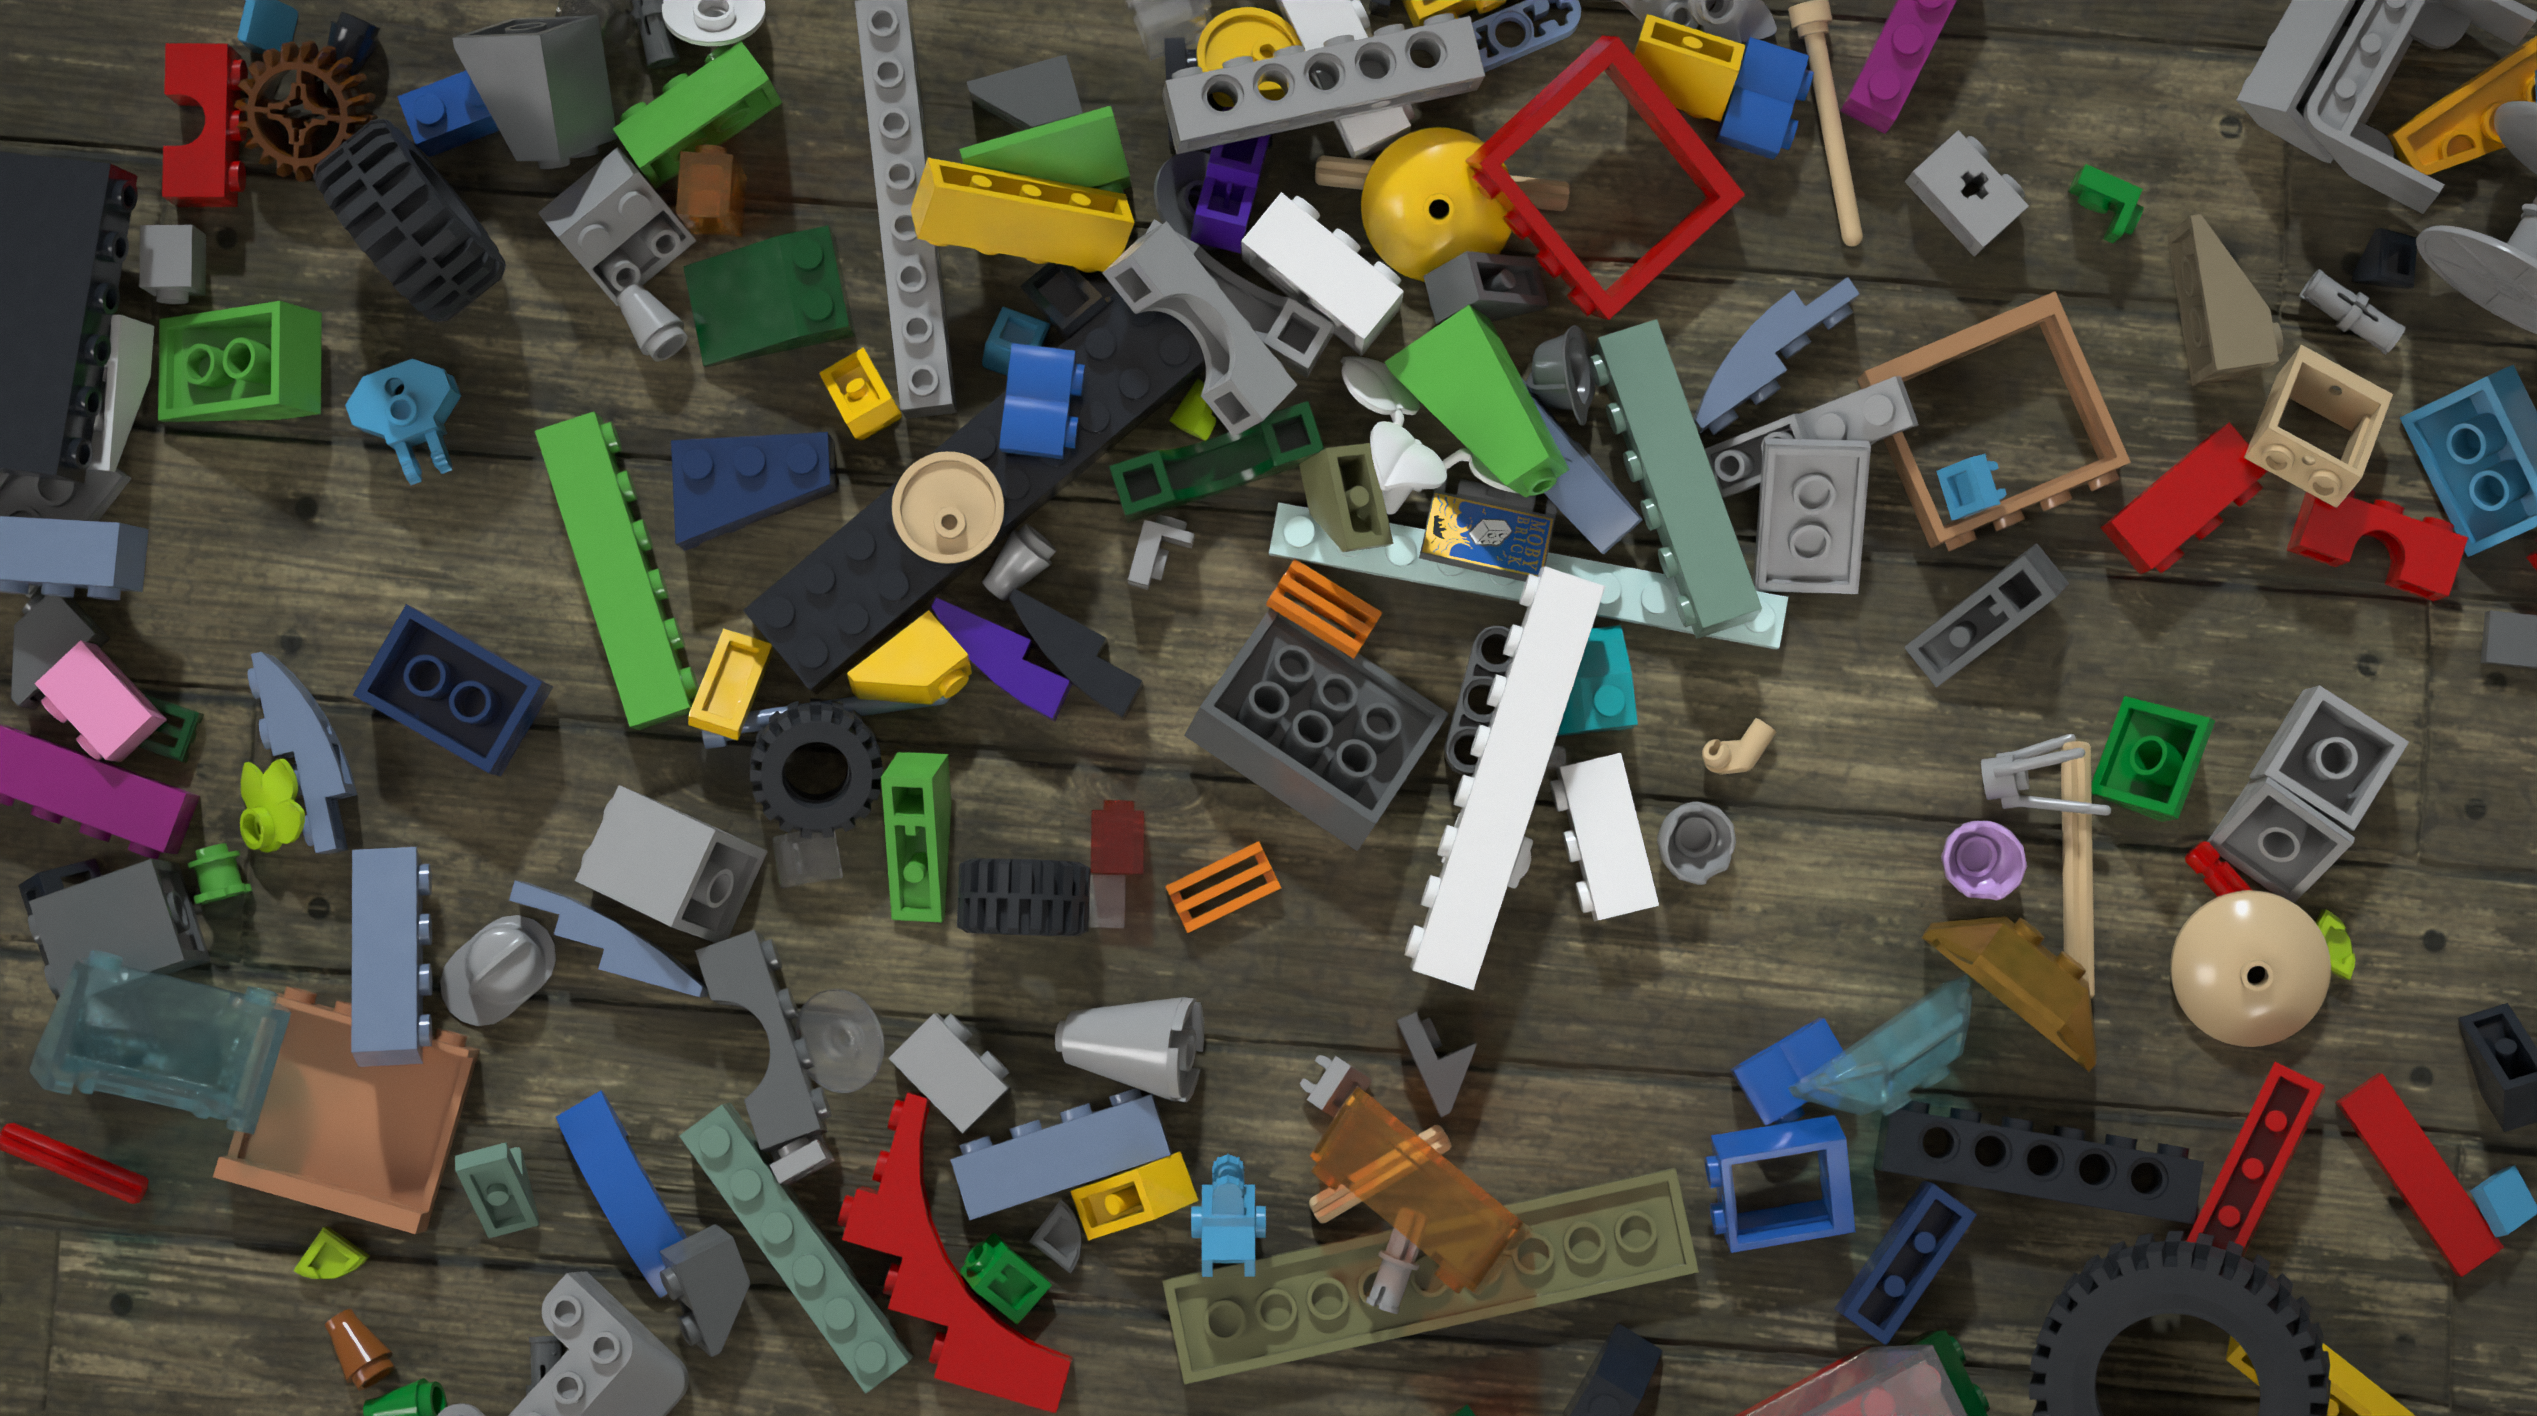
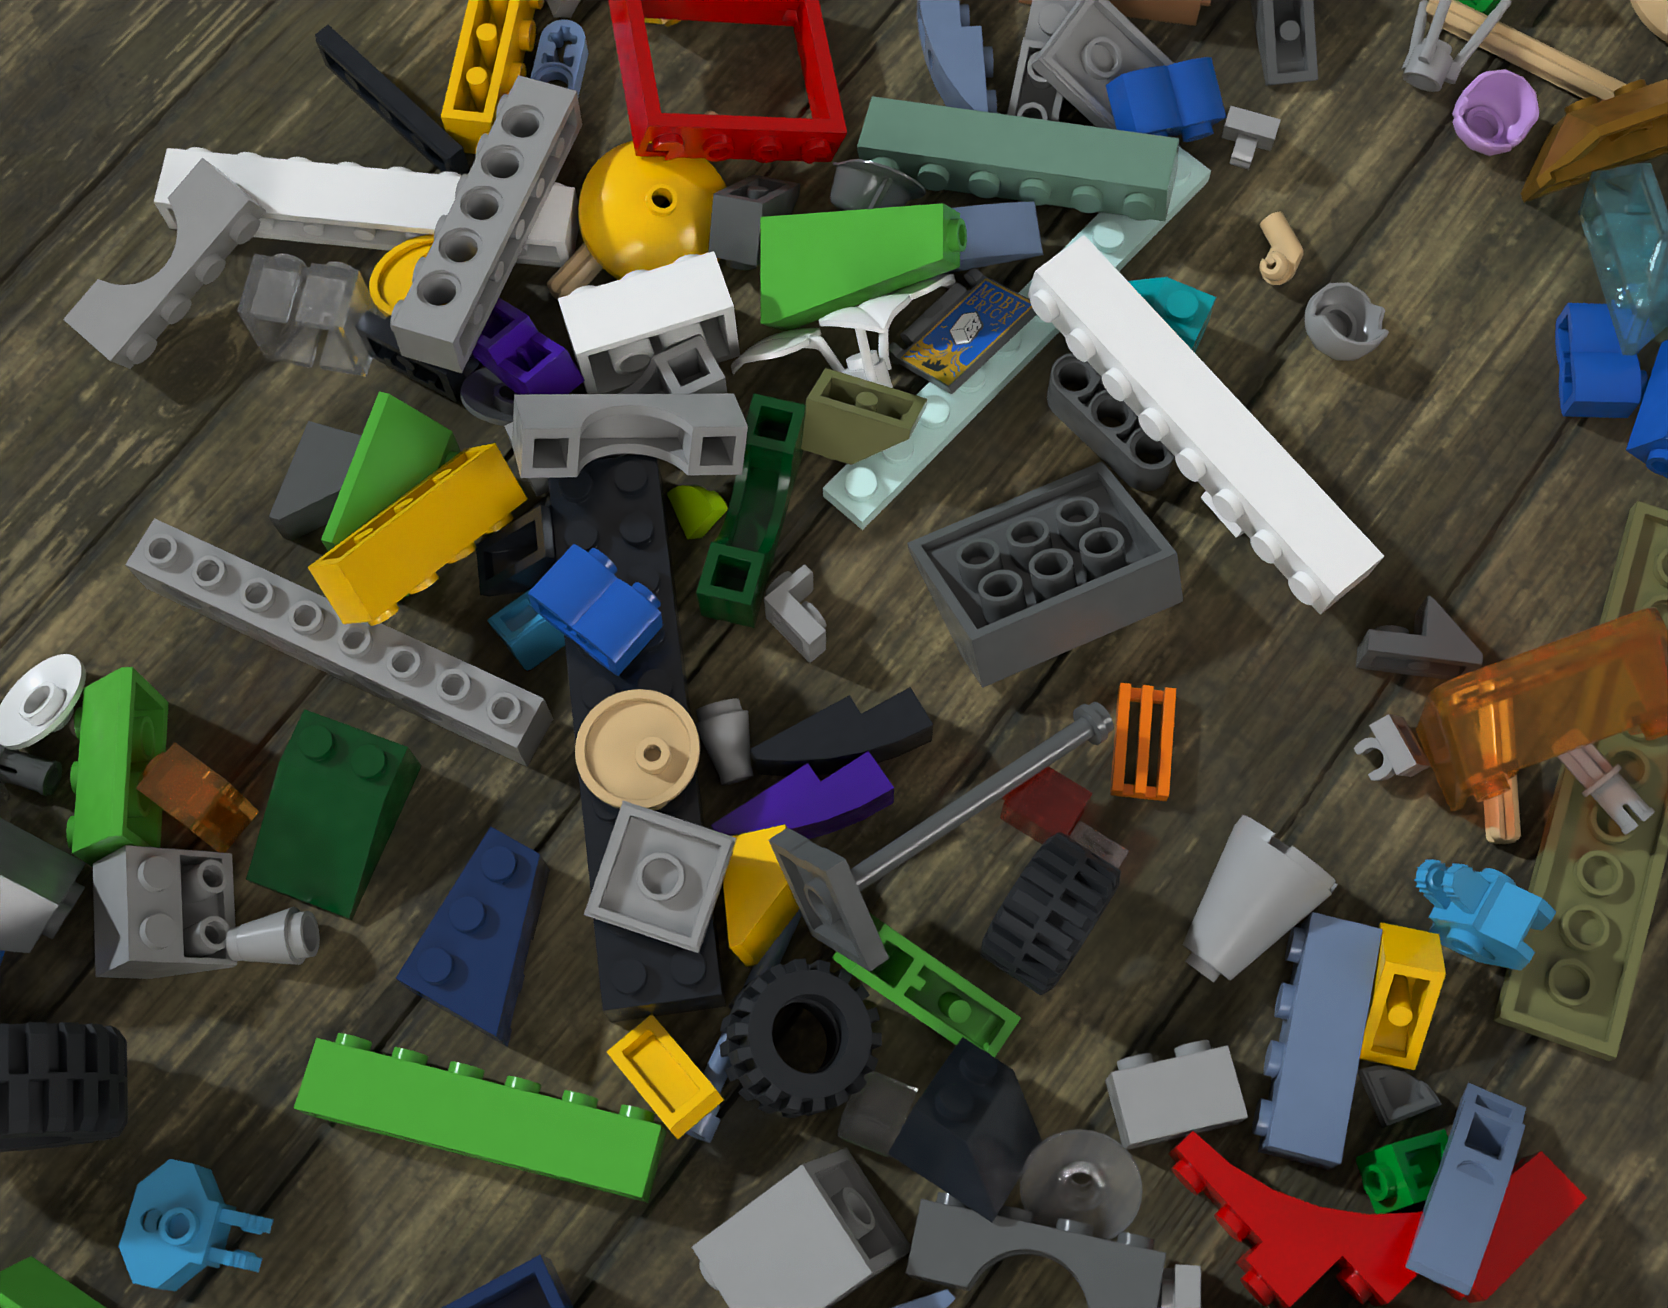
camera: 55 degrees left, 15 degrees down
yellow slope [819,347,902,441] -> none
orange tile [1266,559,1383,659] -> none
white brick [1550,753,1659,921] -> none
none -> light grey plate [584,801,737,953]
none -> dark grey tile [768,702,1114,972]
none -> black slope [888,1037,1042,1222]
none -> blue brick [1105,57,1227,142]
none -> light grey tile [1222,106,1281,170]
none -> sand blue slope [1405,1083,1526,1296]

